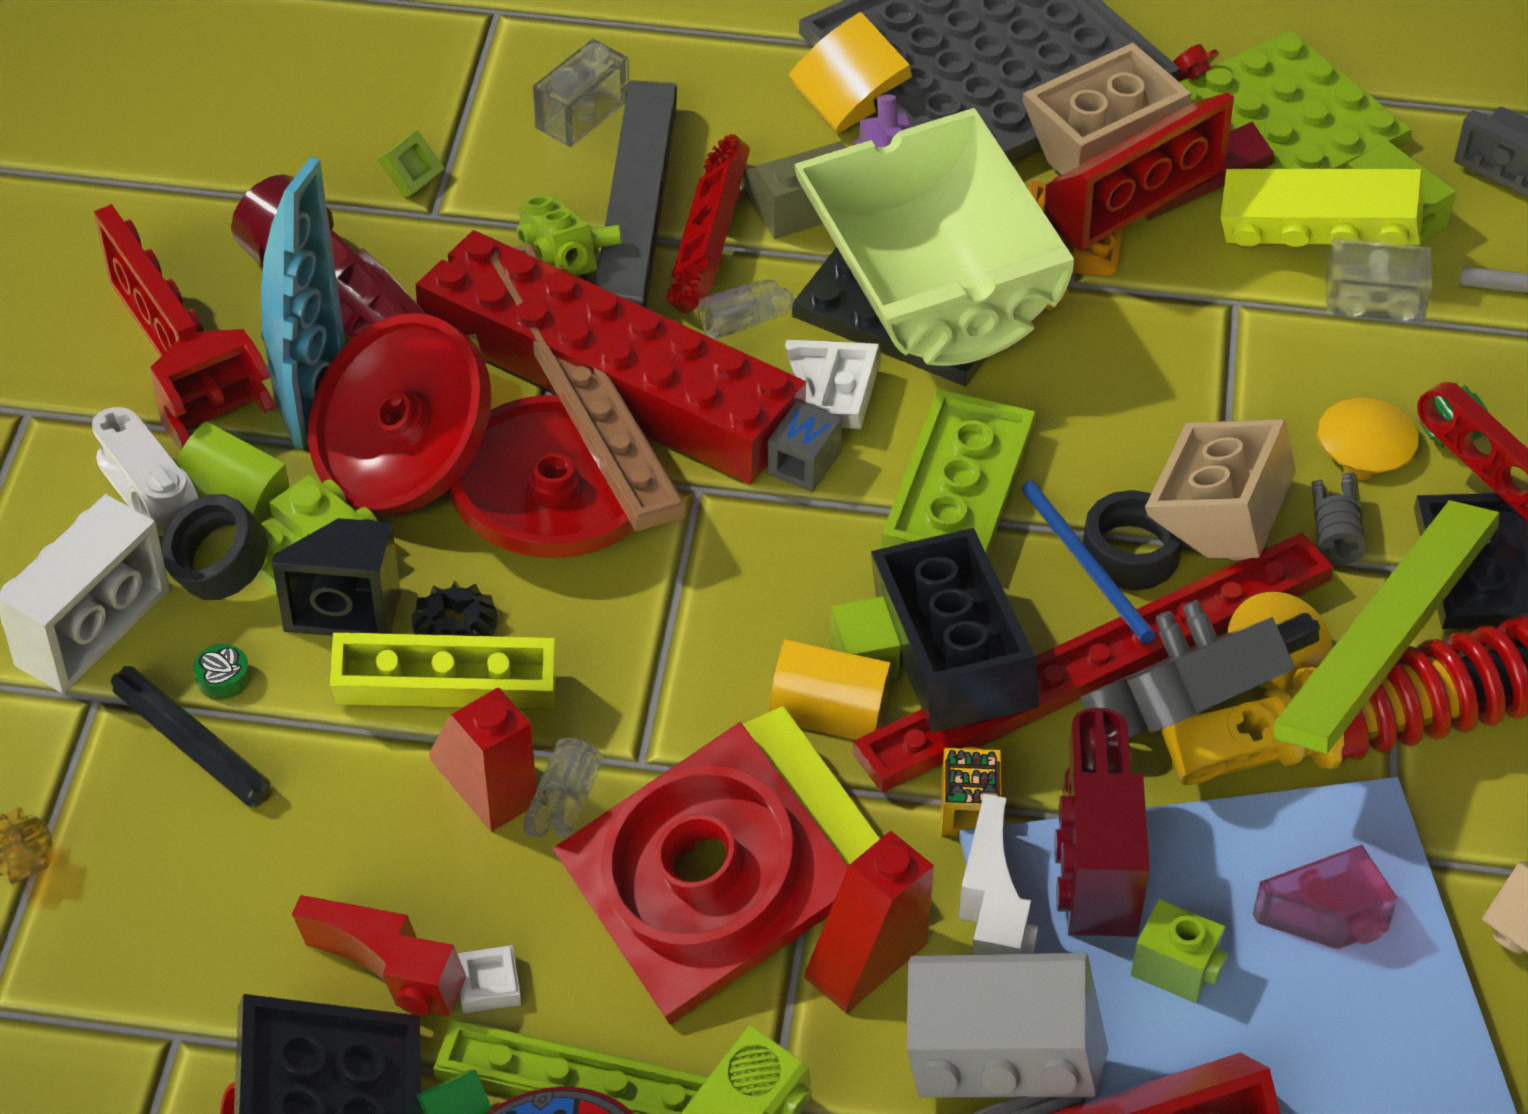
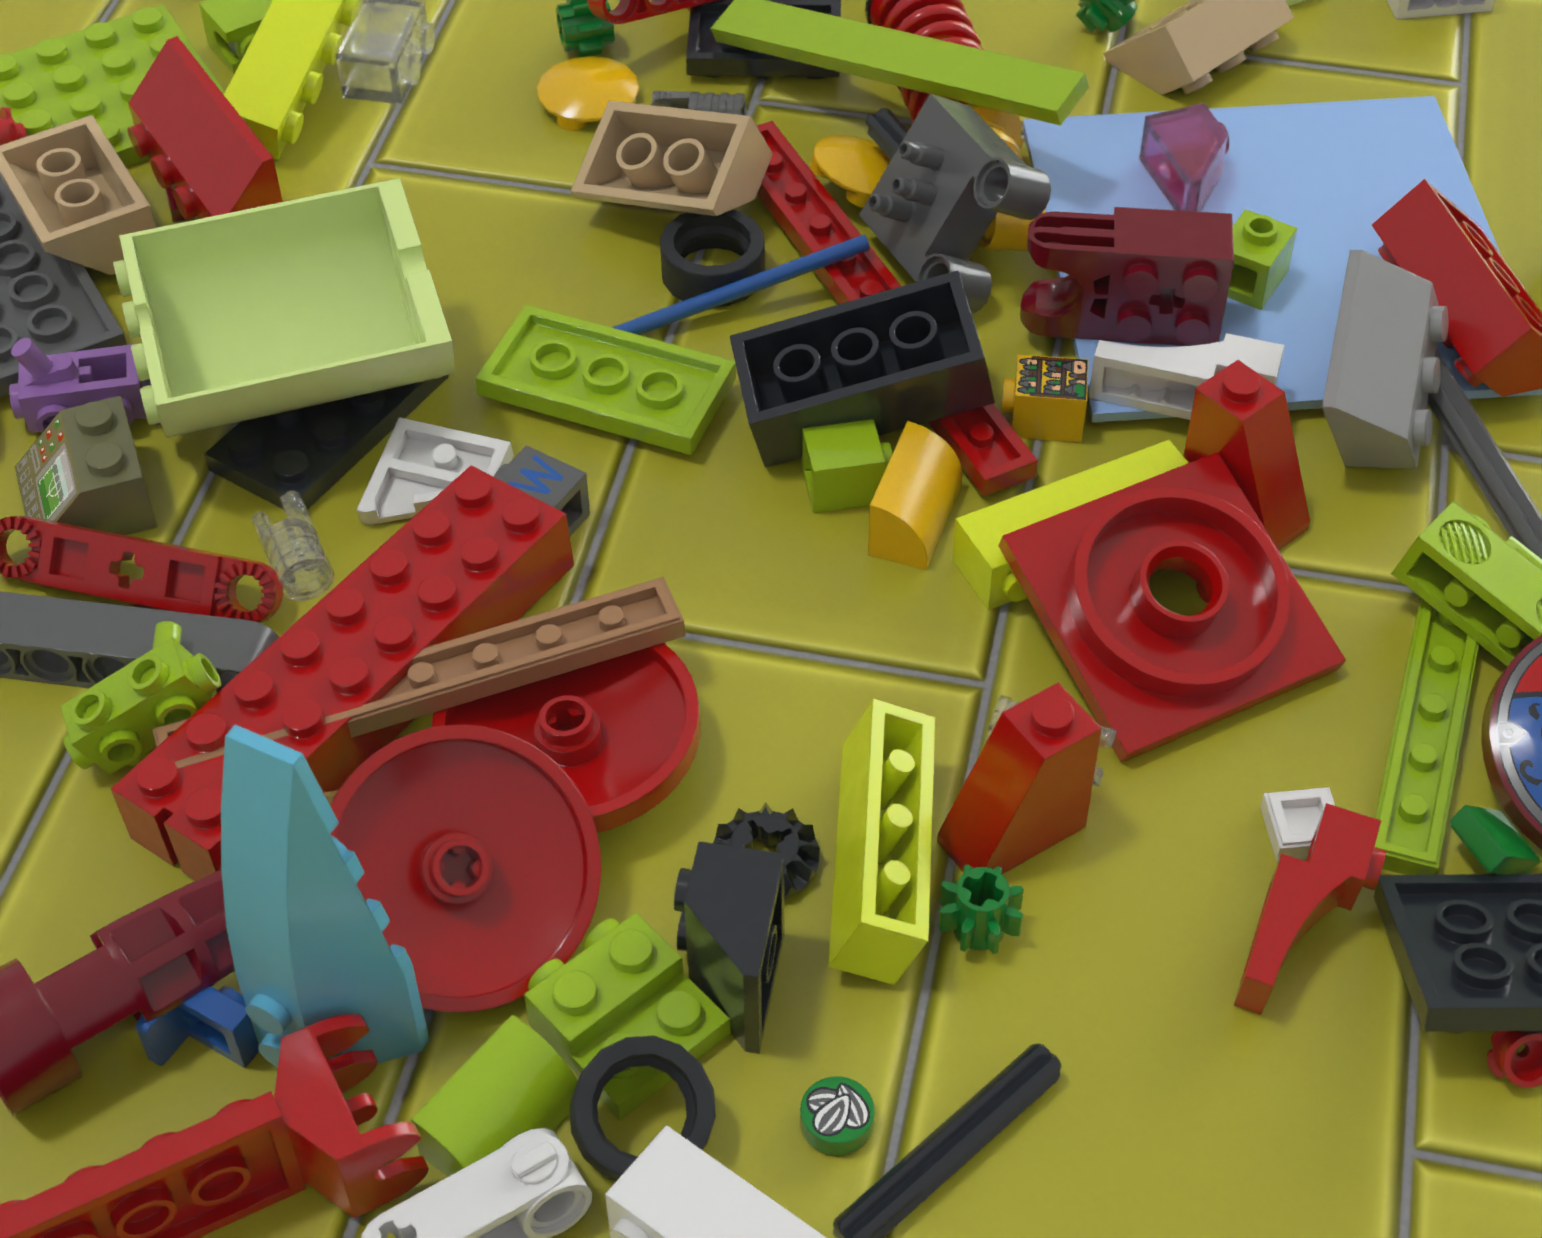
camera: 85 degrees left, 0 degrees up
none -> green gear [938,864,1024,954]

